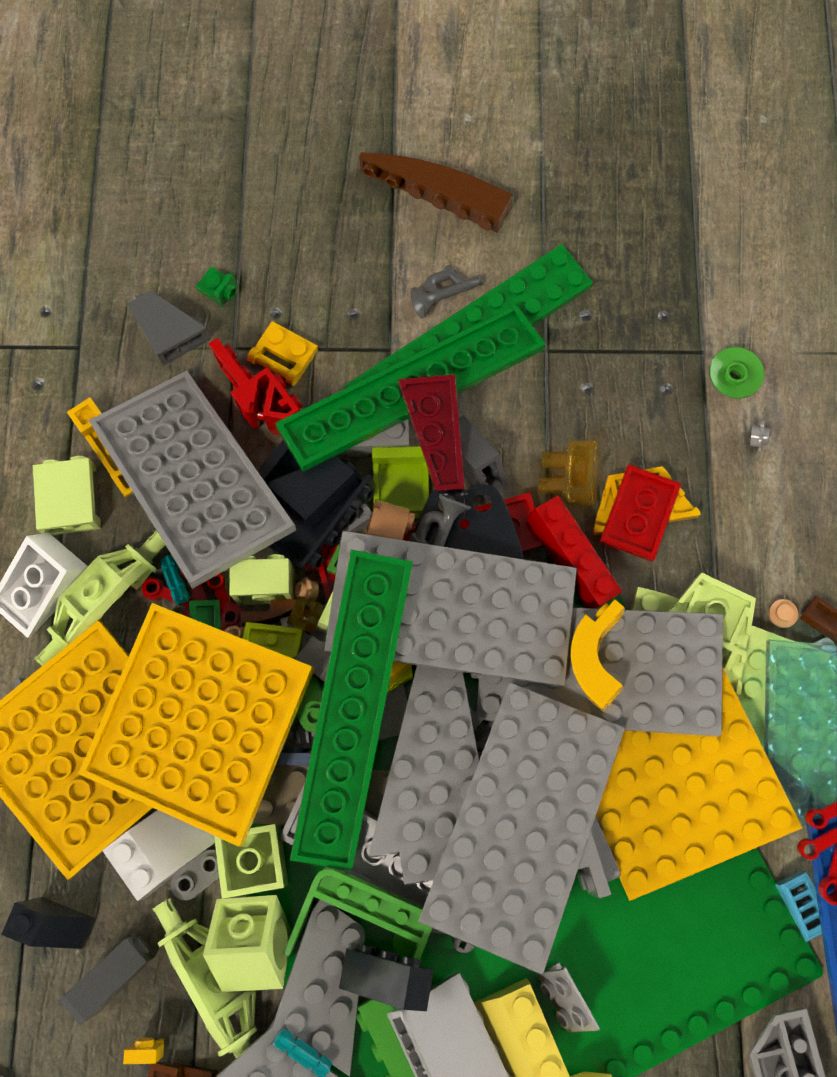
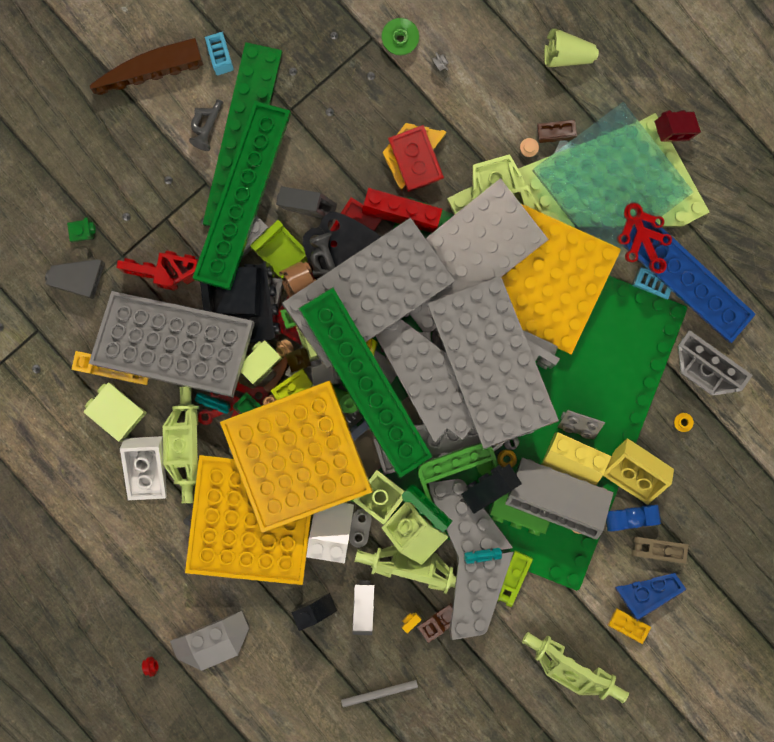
camera: 50 degrees left, 10 degrees up
yellow plate [247,321,318,386] -> none
dark red wing [398,375,465,492] -> none
clear yellow brick [538,440,601,506] -> none
yellow arch [571,600,625,712] -> none
none -> medium azure slope [205,31,234,75]
none -> green plate [402,485,452,533]
none -> yellow plate [497,450,517,468]

